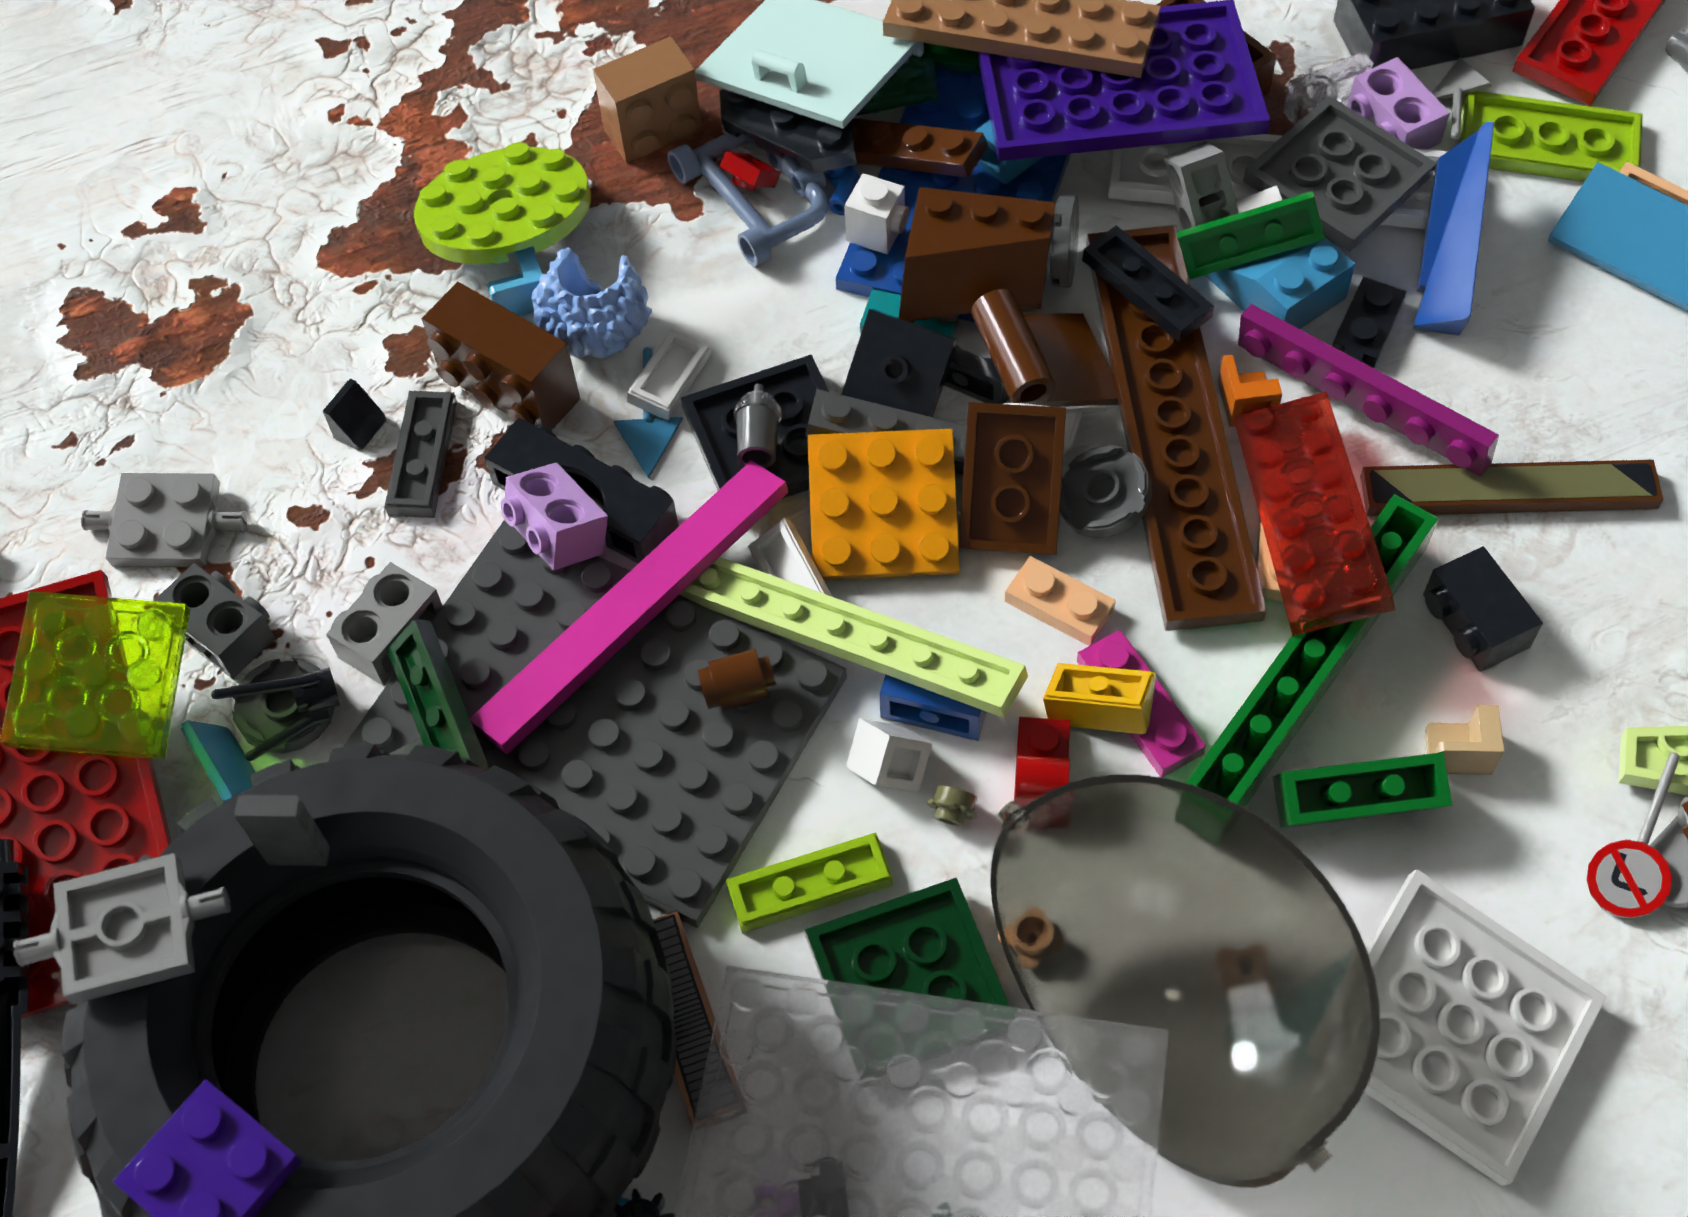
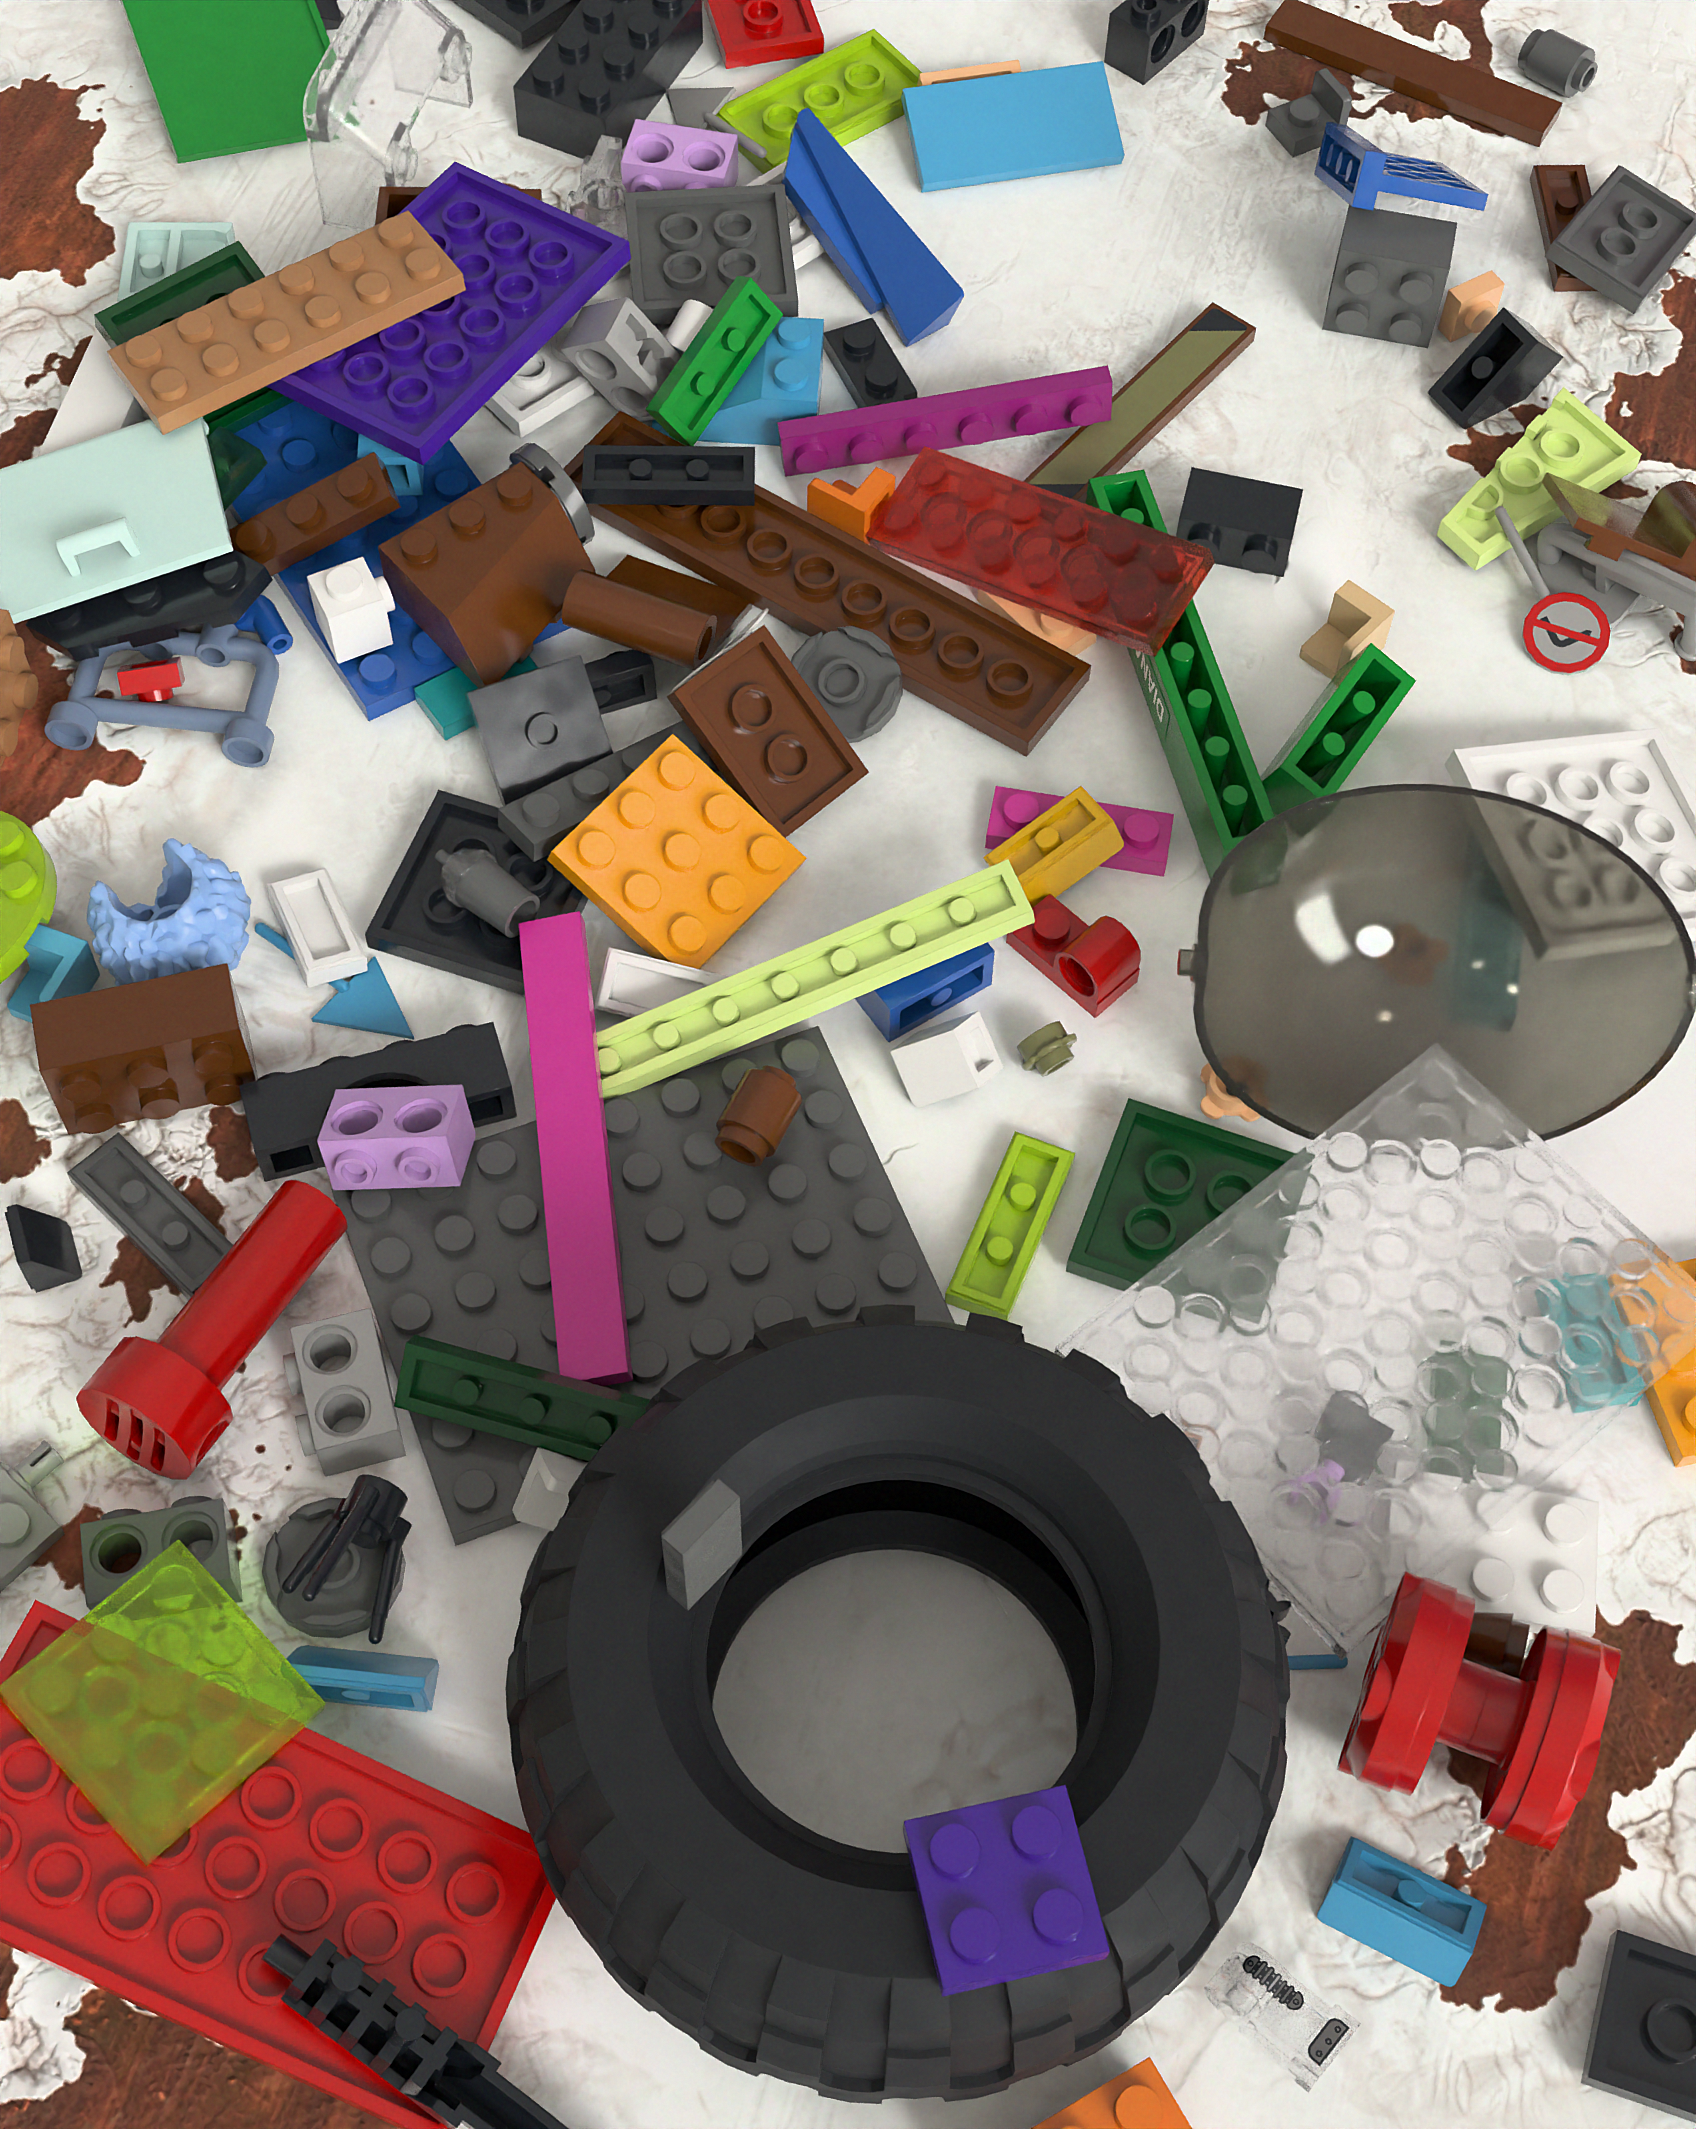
camera: 55 degrees left, 0 degrees up
light grey plate [13,853,231,1004] -> none
light nougat plate [1004,556,1116,646] -> none
none -> red piece [76,1180,348,1480]

